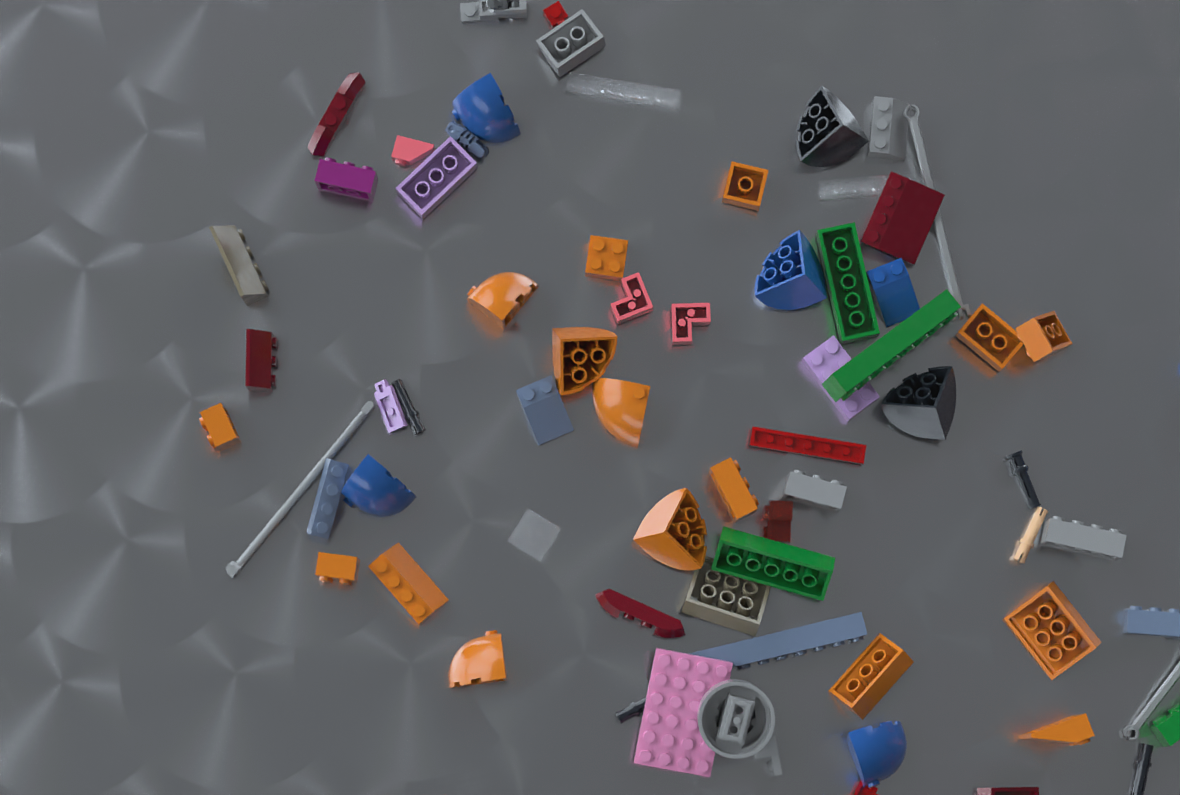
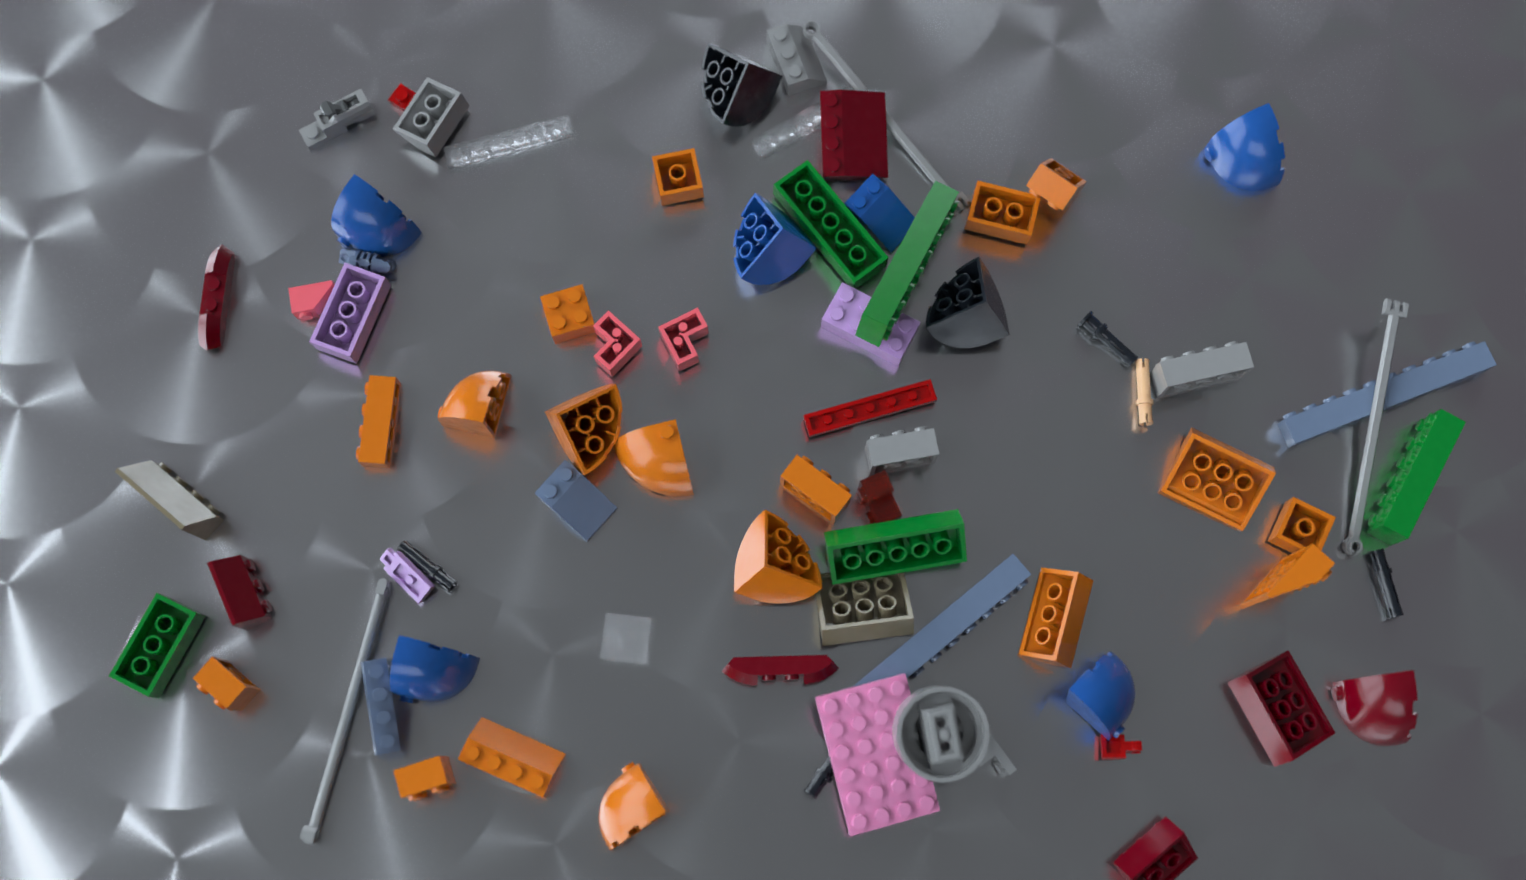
camera: 25 degrees left, 5 degrees down
magenta brick [315,158,378,201] -> none
none -> green brick [109,593,206,699]
none -> orange brick [356,375,401,468]
none -> orange brick [1268,497,1336,553]

